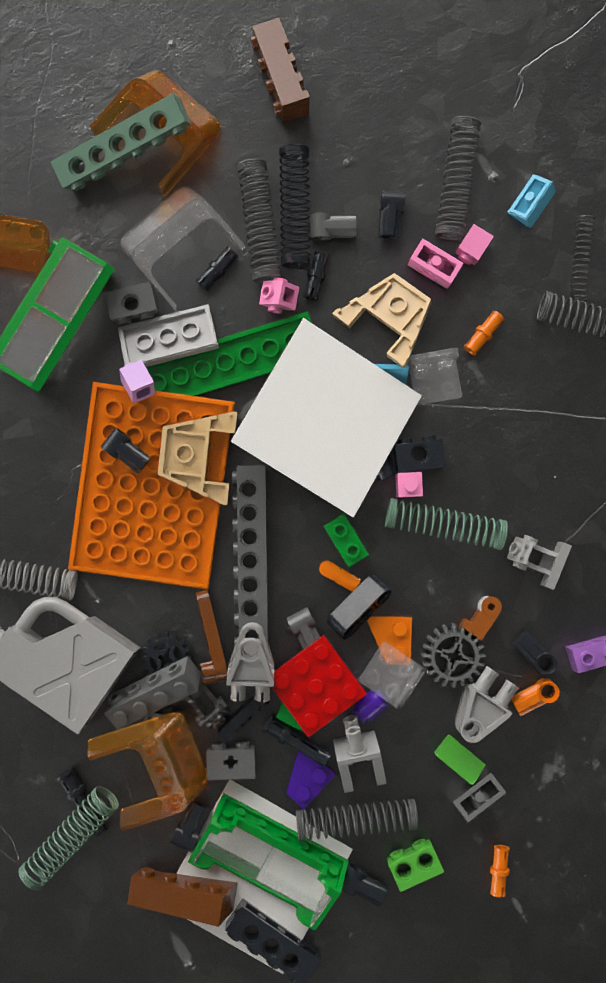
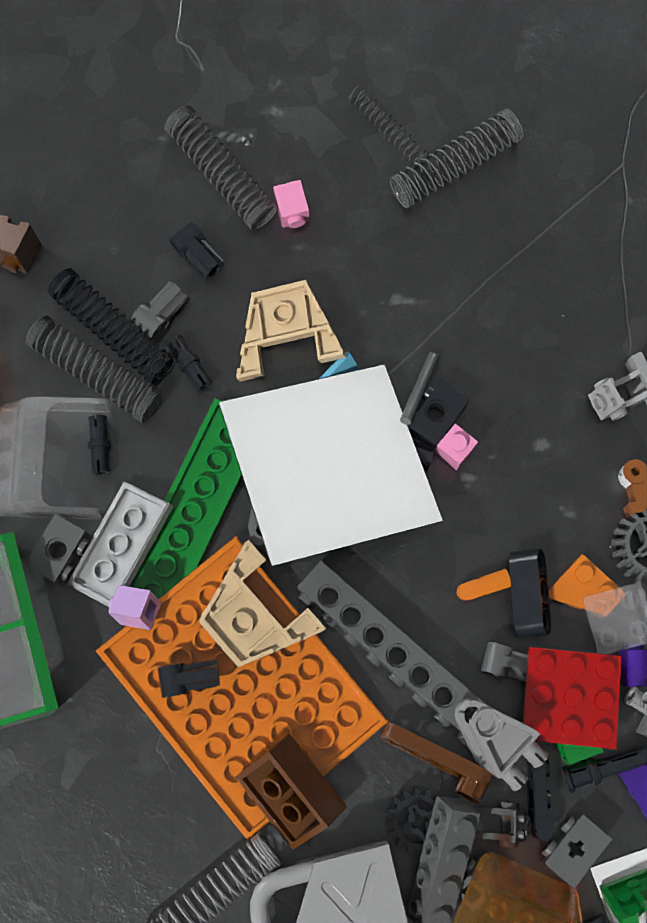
camera: 40 degrees left, 10 degrees down
bright pink brick [259,277,299,314] -> none
green brick [323,514,369,567] -> none
sand green piece [385,498,508,550] -> none
bright pink brick [408,238,463,289] -> none
clear bracket [408,347,462,405] -> none
orange pin [464,310,505,356] -> none
medium azure slope [508,174,556,228] -> none
none -> reddish brown slope [235,734,347,850]
none -> dark grey bar [400,352,439,425]

